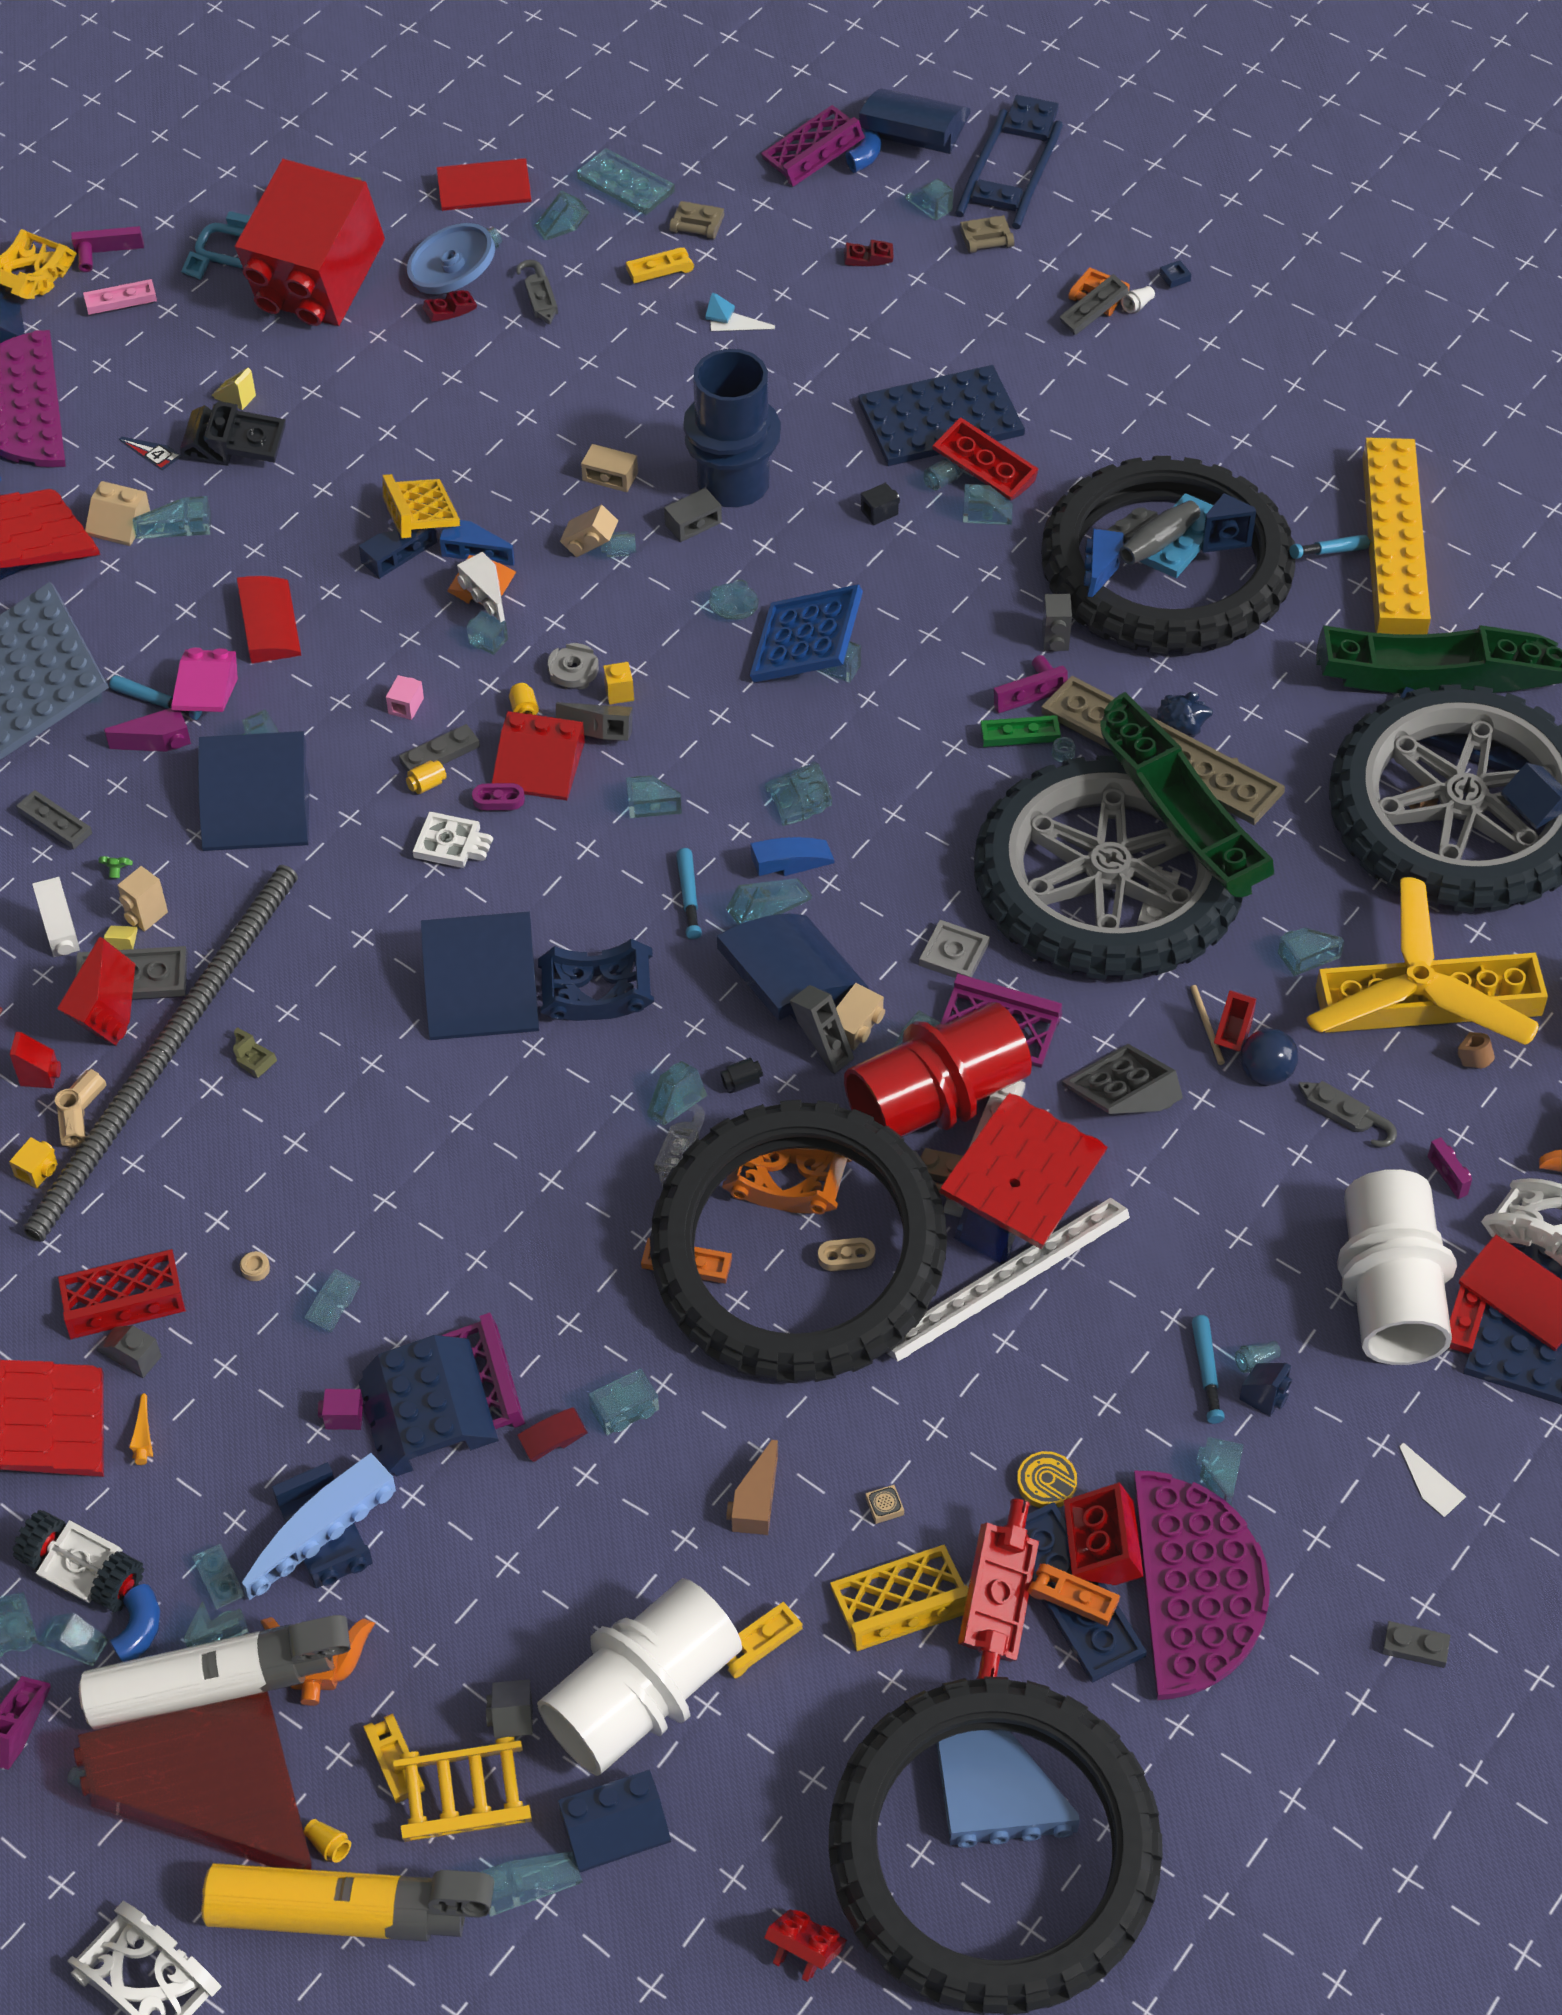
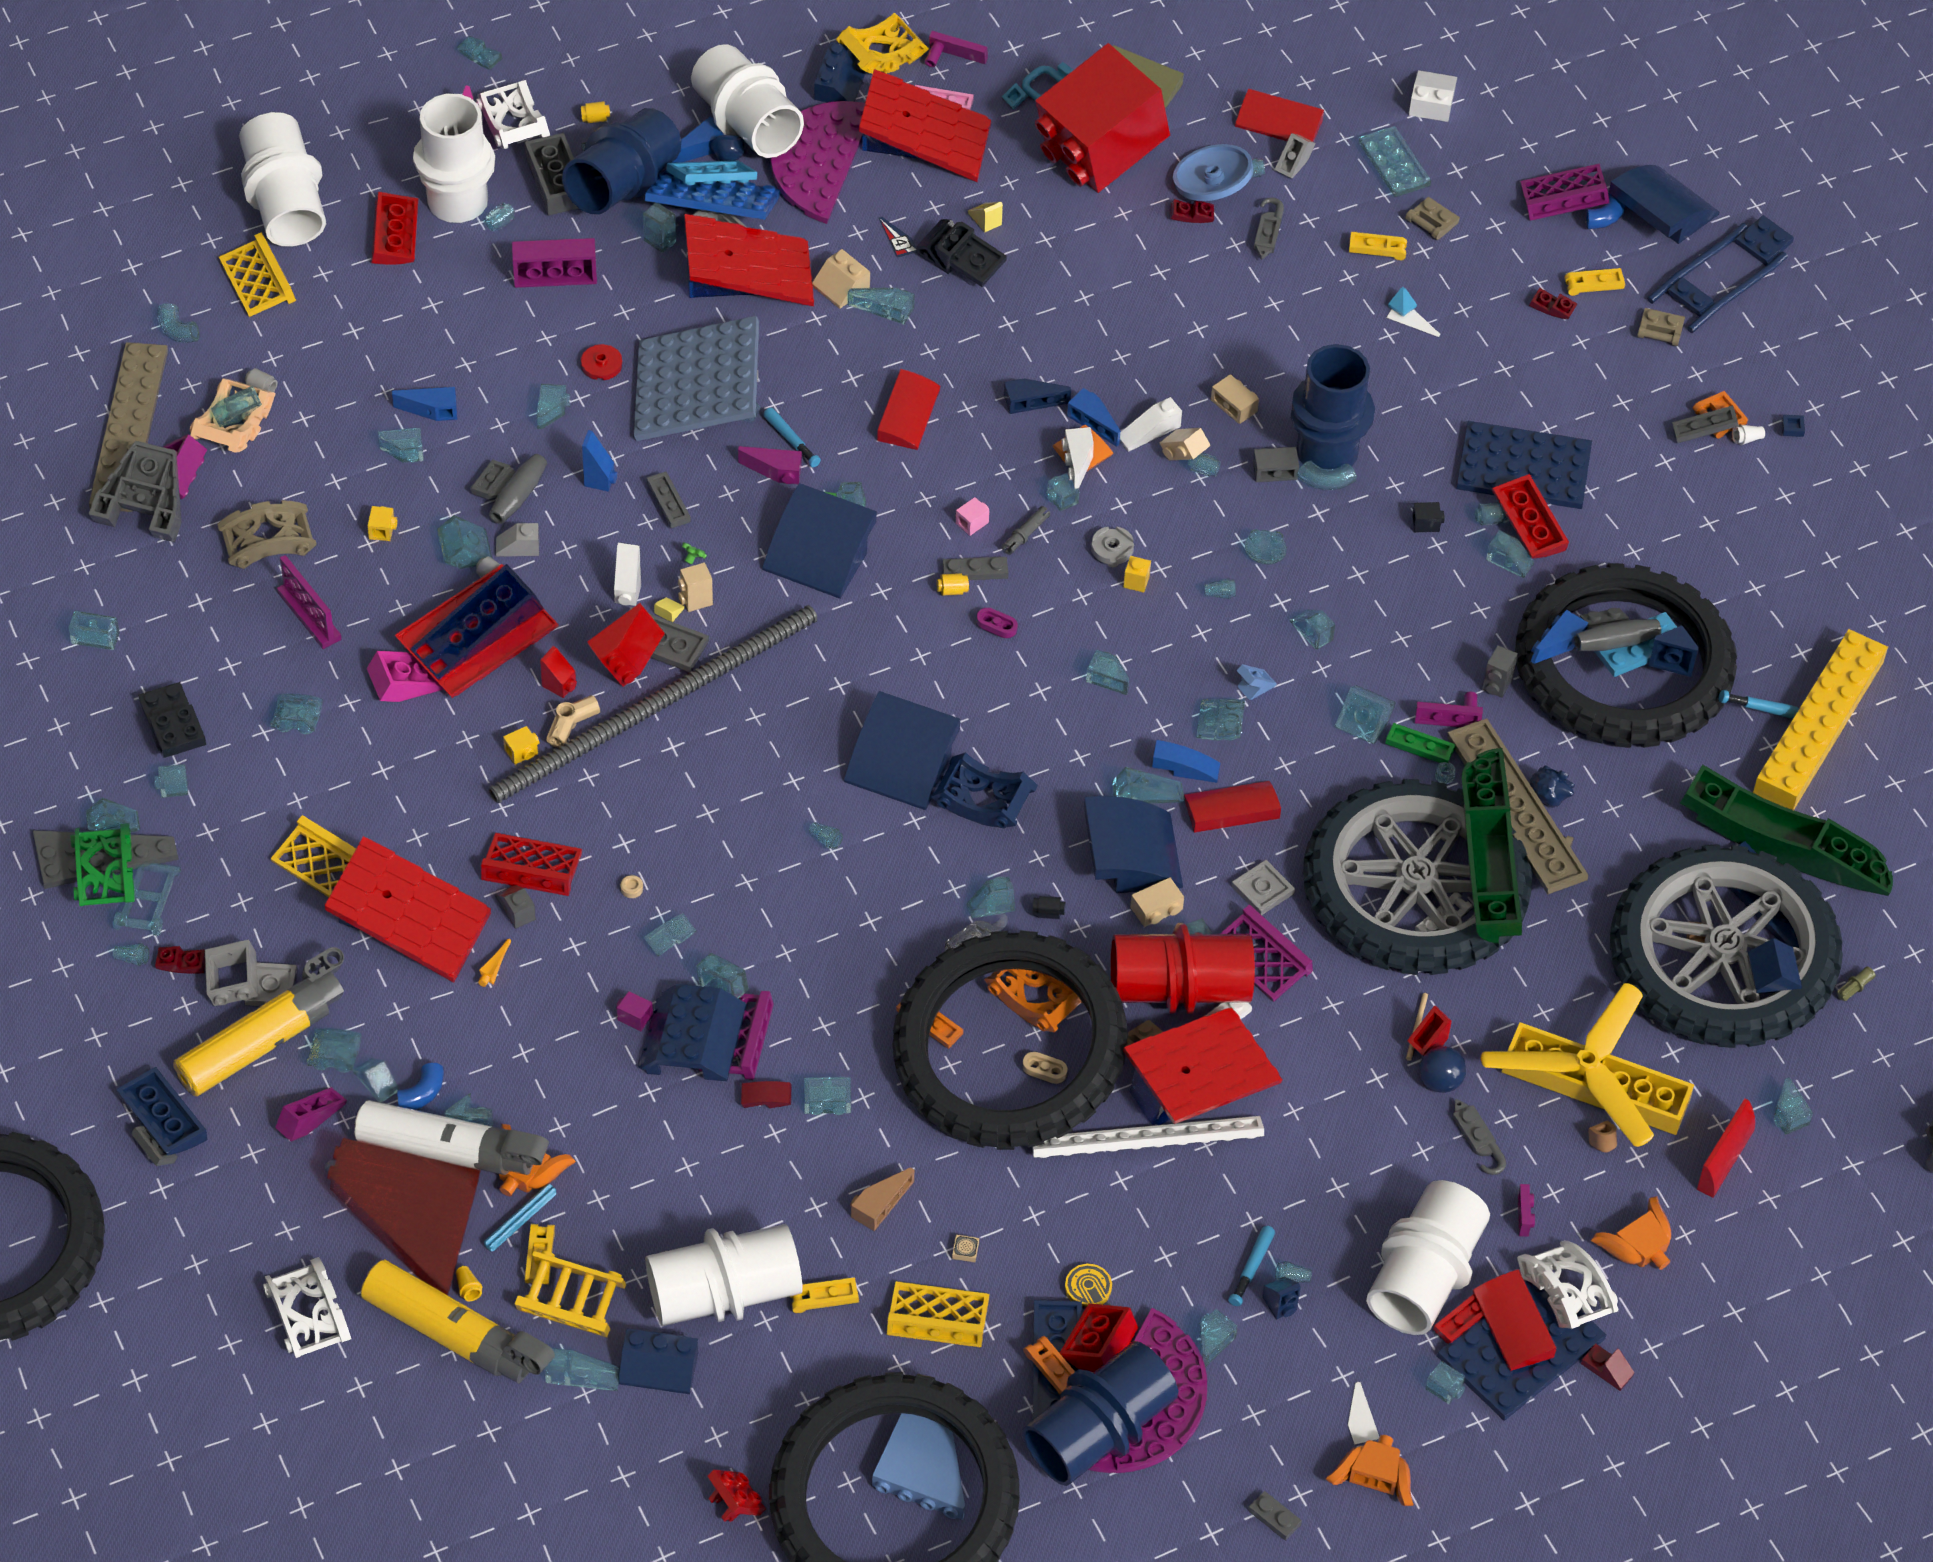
camera: 25 degrees right, 0 degrees up
plate [13,1510,144,1612] -> none
dark pink slope [171,648,238,712] -> none
clear light blue slope [192,1544,245,1609] -> none
olive slope [233,1027,277,1078] -> none
light blue slope [242,1453,396,1601] -> none
dark blue panel [272,1462,373,1588] -> none
yellow fence [382,474,460,538] -> none
white piece [413,811,493,868] -> none
dark grey brick [486,1679,533,1738] -> none
red slope [492,711,585,801] -> none
yellow brick [509,683,539,715] -> none
clear light blue slope [534,190,590,240] -> none
dark grey slope [556,702,633,741] -> none
dark azure piece [676,848,702,939] -> none
blue plate [750,584,863,682] -> none
dark grey slope [790,985,854,1074] -> none
clear light blue slope [905,178,953,221] -> none
plate [958,1499,1039,1679] -> none
dark grey slope [1062,1044,1183,1114] -> none
clear light blue slope [1278,927,1344,976] -> none
none -> dark azure axle [484,1184,556,1252]
none -> clear light blue brick [696,953,749,999]
none -> clear light blue cone [809,822,843,849]
none -> red piece [859,69,991,182]
none -> dark grey pin [1001,506,1050,555]
none -> dark blue piece [1022,1341,1179,1486]
none -> white slope [1120,397,1182,452]
none -> red slope [1184,781,1281,833]
none -> clear light blue cone [1205,578,1236,599]
none -> medium blue slope [1237,664,1277,700]
none -> light grey slope [1274,133,1316,178]
none -> clear light blue cylinder [1297,461,1357,490]
none -> orange torso [1326,1435,1413,1506]
none -> clear light blue slope [1335,685,1396,744]
none -> white slope [1409,70,1457,122]
none -> clear light blue brick [1426,1361,1465,1404]
none -> yellow plate [1564,268,1625,296]

